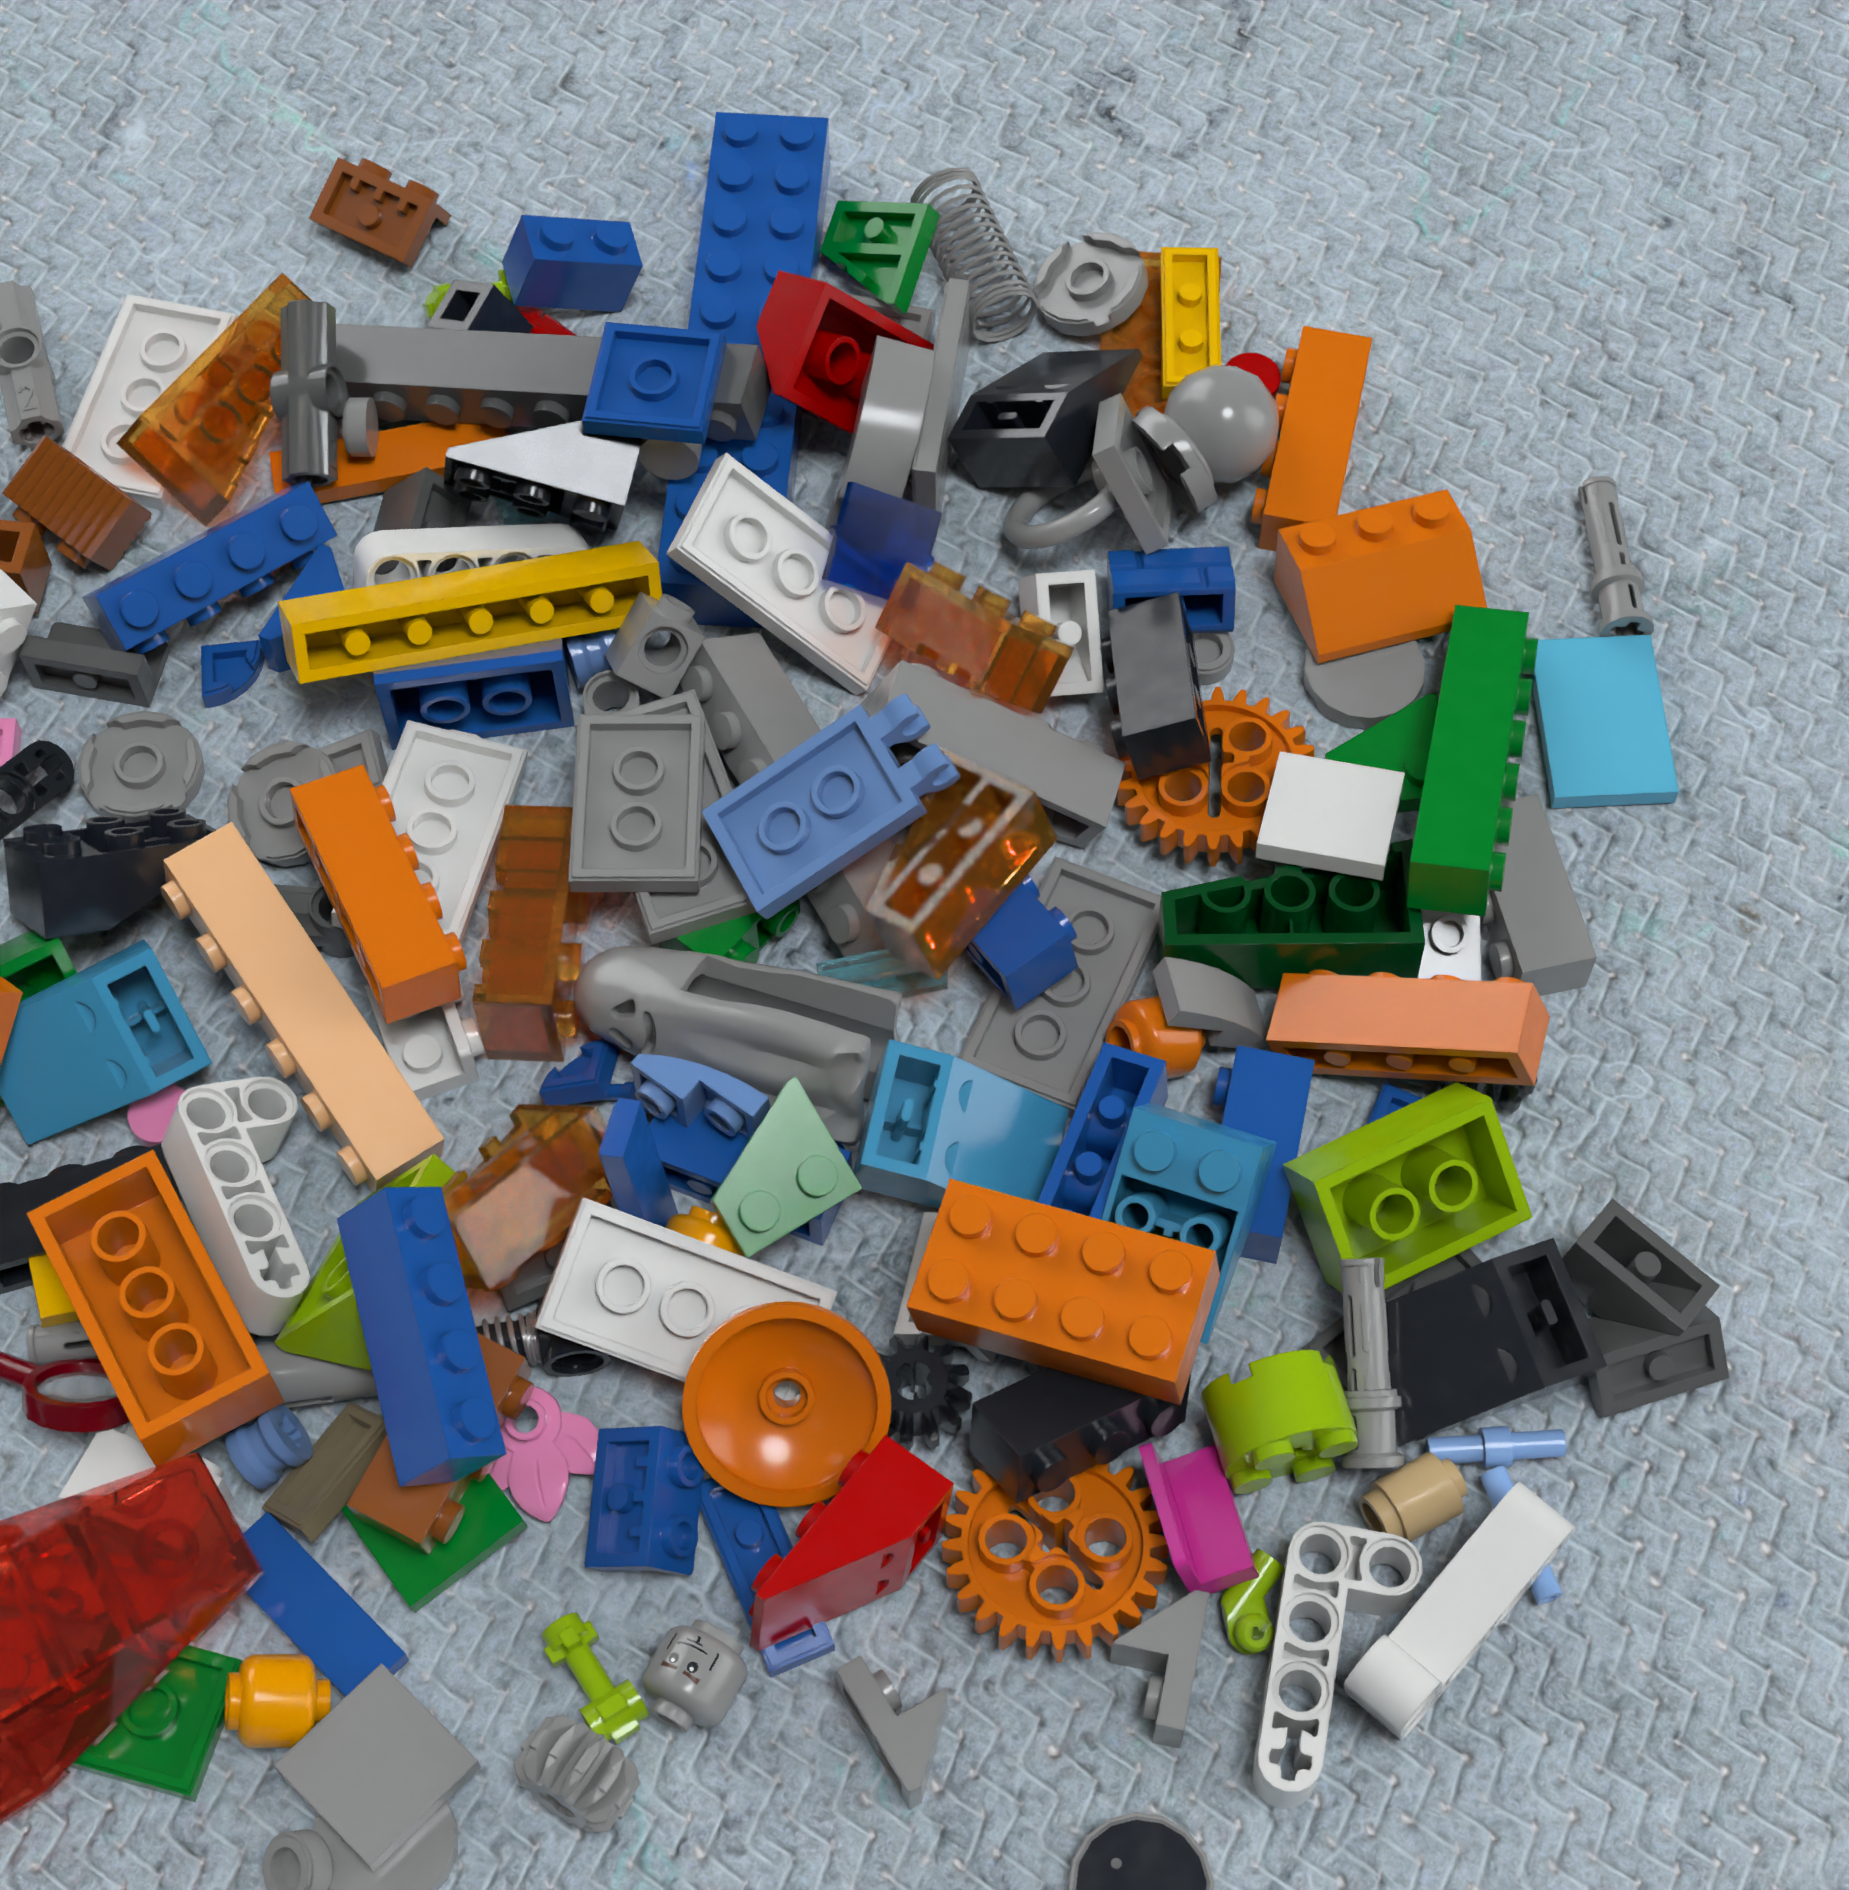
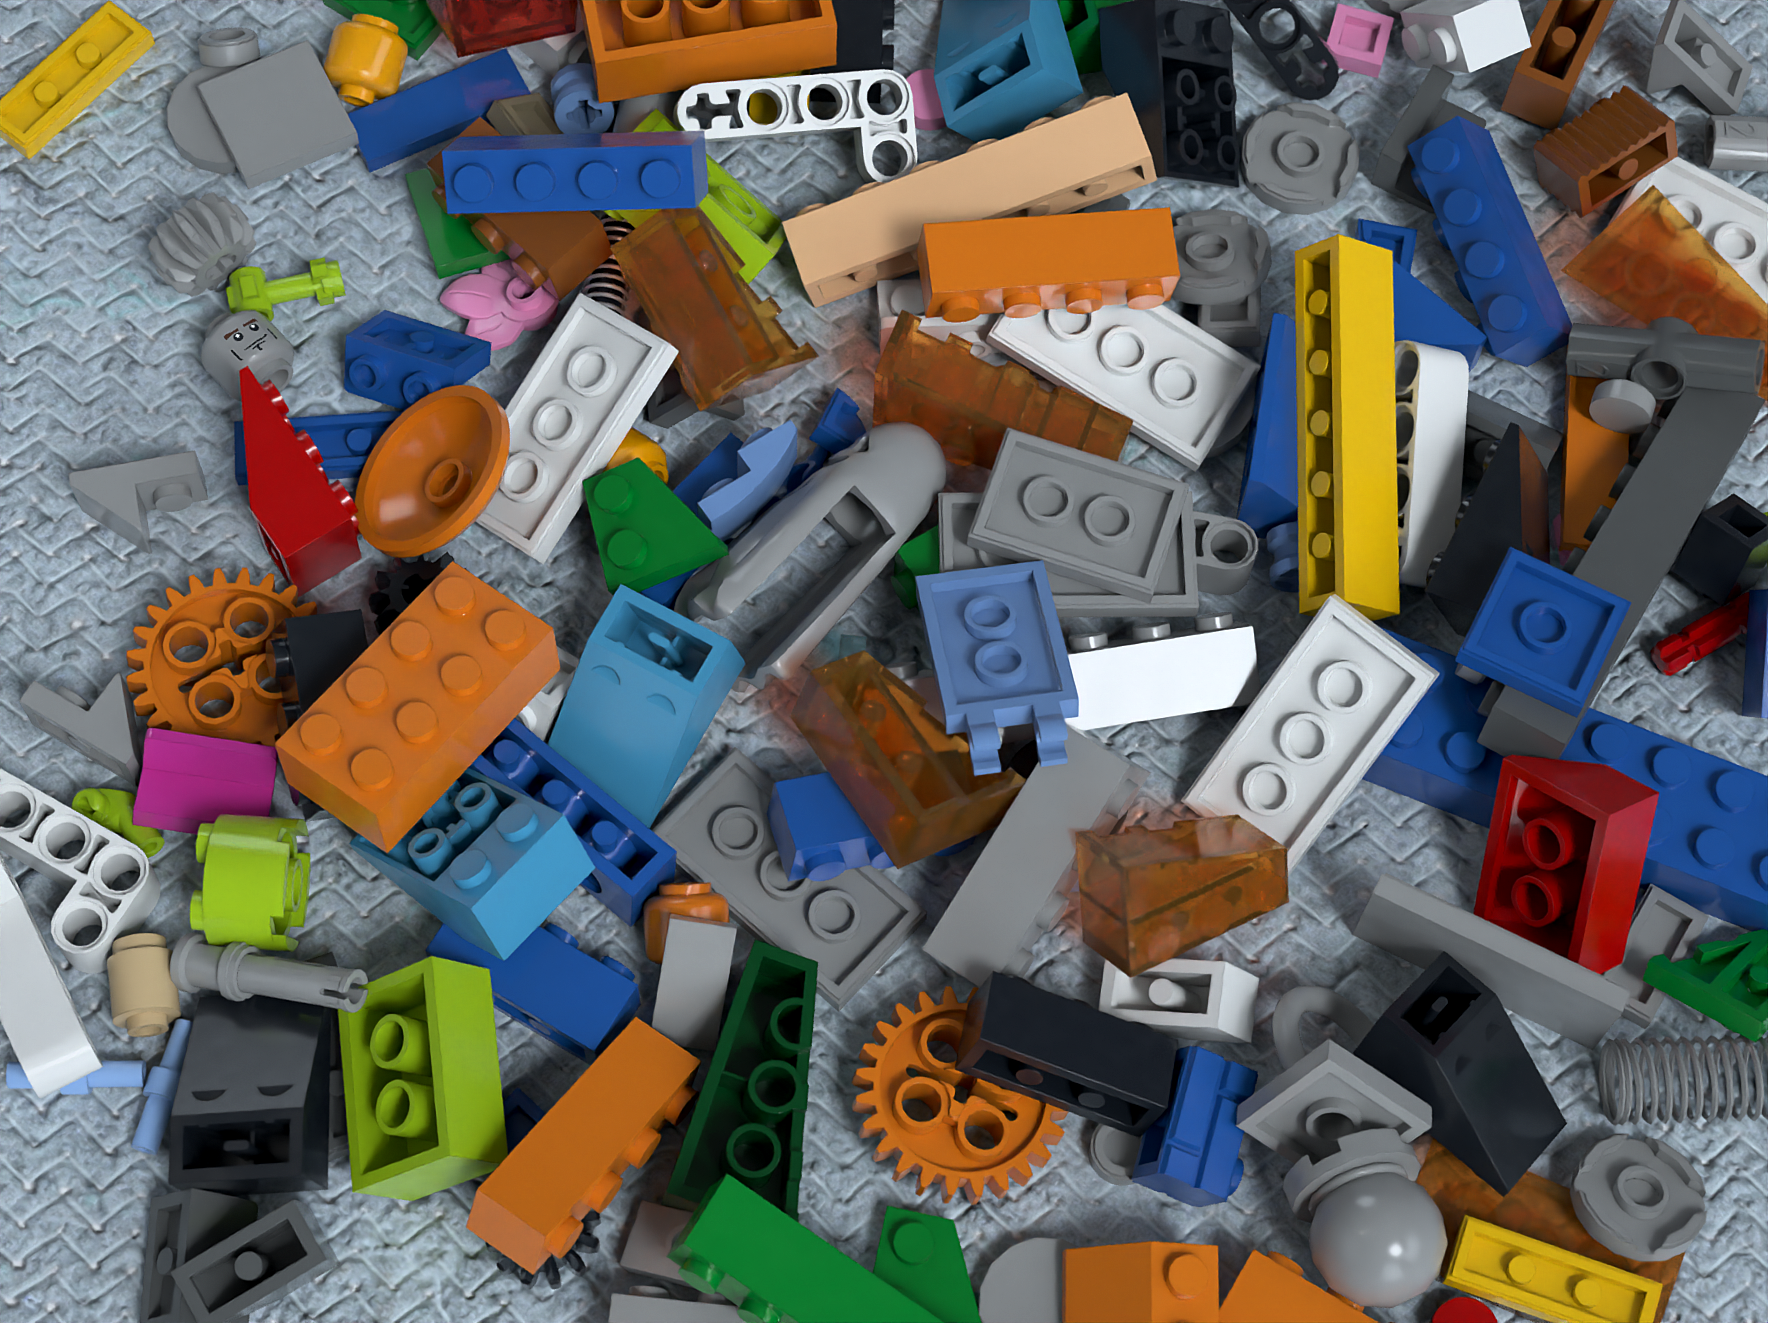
camera: 105 degrees right, 5 degrees up
blue tile [598,1098,678,1227] -> none
light grey brick [605,592,705,698] -> none
clear blue piece [822,482,942,609] -> none
light grey arch [825,335,935,549] -> none
white tile [1255,751,1405,880] -> none

